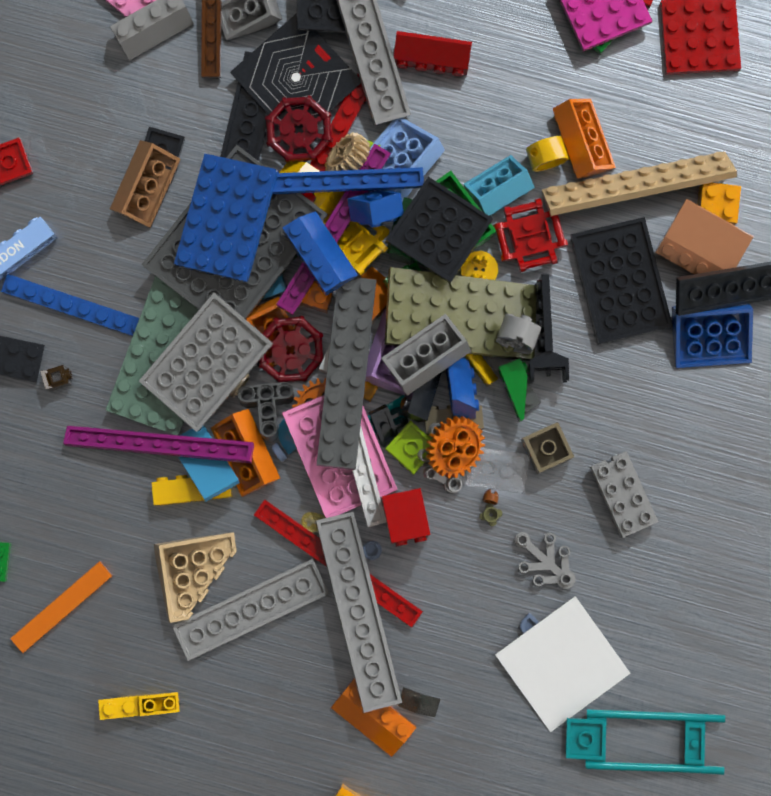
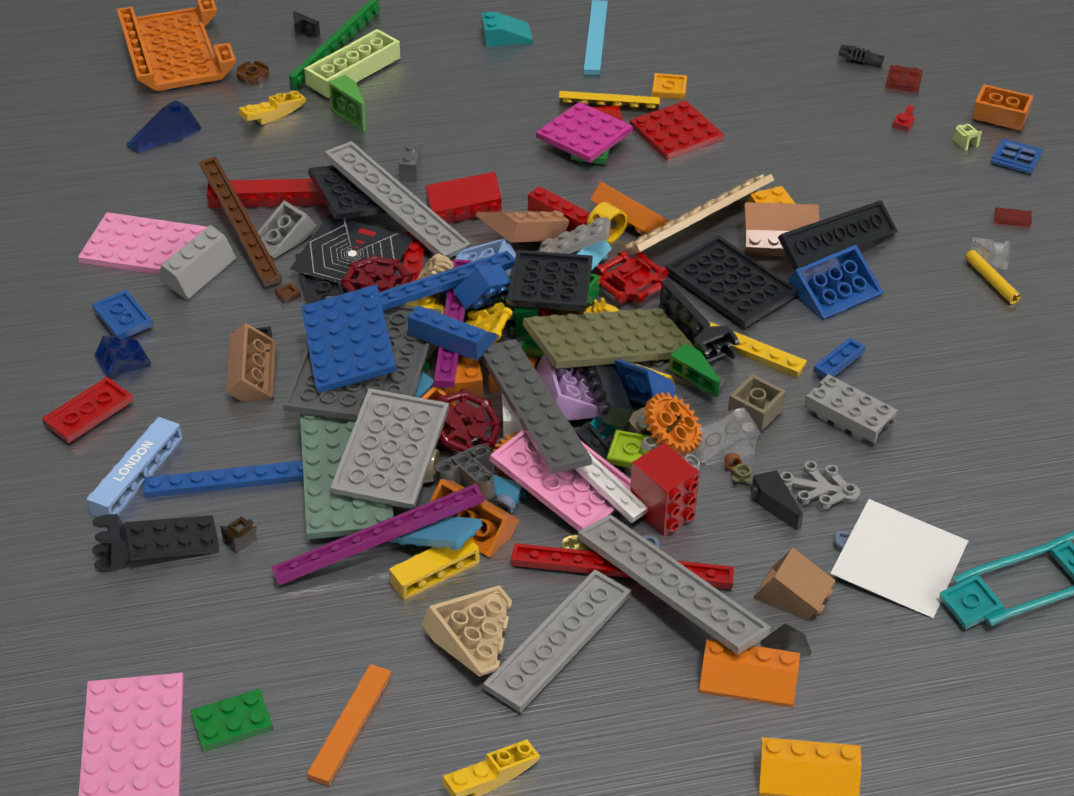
camera: 25 degrees left, 40 degrees down
light grey slope [381,314,471,395] -> none
light grey brick [496,313,541,354] -> none
none -> blue plate [92,290,153,341]
none -> clear blue bracket [94,336,151,379]
none -> reddish brown tile [275,282,301,304]
none -> nougat slope [476,211,569,242]
none -> red slope [528,186,599,232]
none -> light grey plate [539,217,611,254]
none -> yellow plate [710,322,807,378]
none -> black slope [750,470,803,530]
none -> medium nougat slope [753,547,836,620]
none -> blue plate [813,338,866,378]

